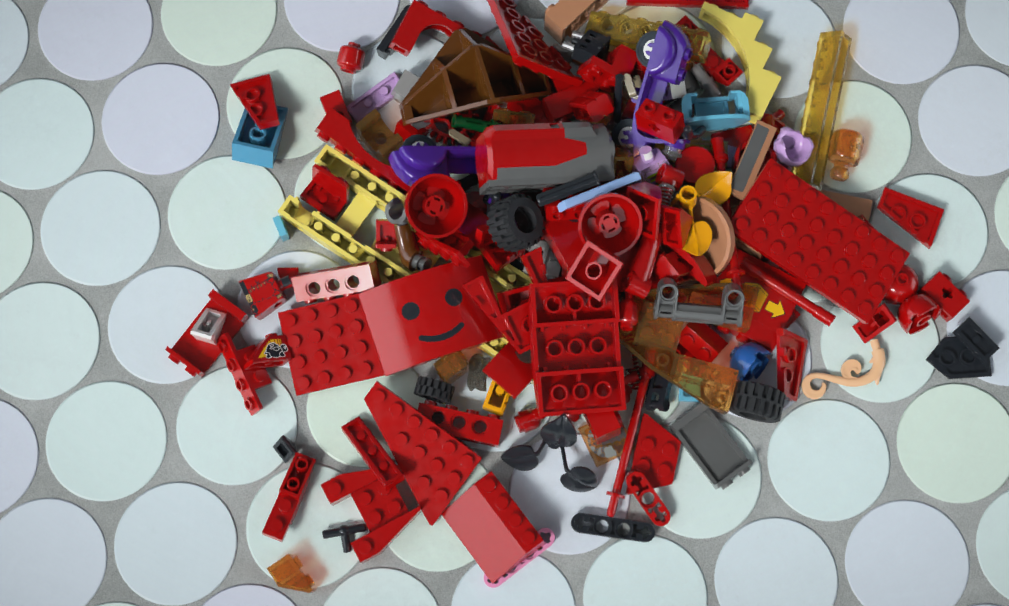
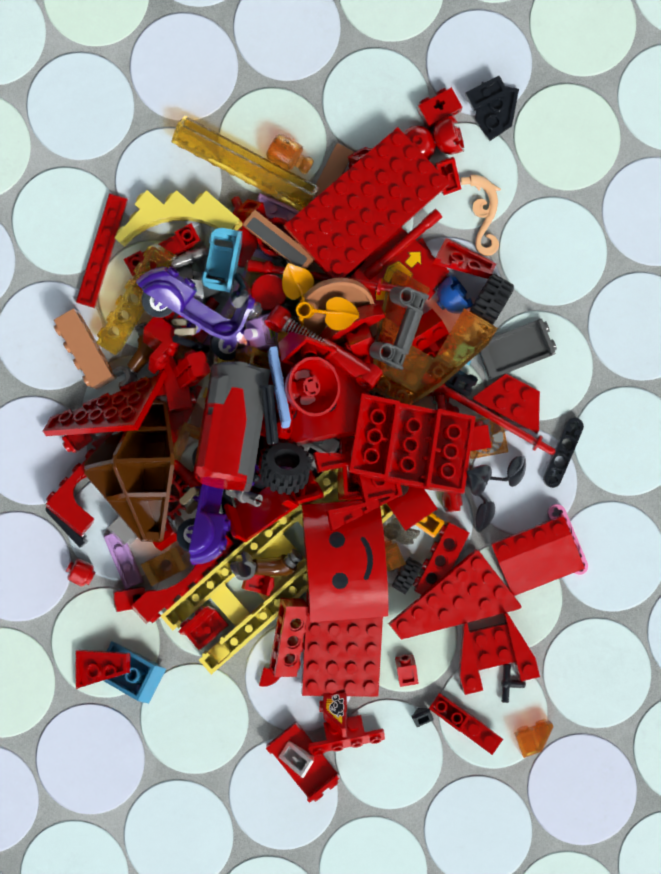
camera: 75 degrees left, 10 degrees up
red torso [239,272,293,320] -> none
medium azure tile [273,216,290,242] -> none
red tile [341,416,405,491] -> none
red piece [404,173,468,238] -> none
red bracket [414,231,475,268] -> none
dark green pin [451,114,508,132] -> none
black piece [562,29,611,63] -> none
red slope [565,240,624,302] -> none
red plant [618,292,639,331] -> none
red beam [625,470,670,526] -> none
red brick [635,98,685,144] -> none
red slope [661,205,693,249] -> none
lavender hair [773,126,814,167] -> none
red wing [877,187,944,249] -> none
none -> red bracket [62,434,94,453]
none -> light grey pin [226,489,263,507]
none -> red bracket [395,655,419,687]

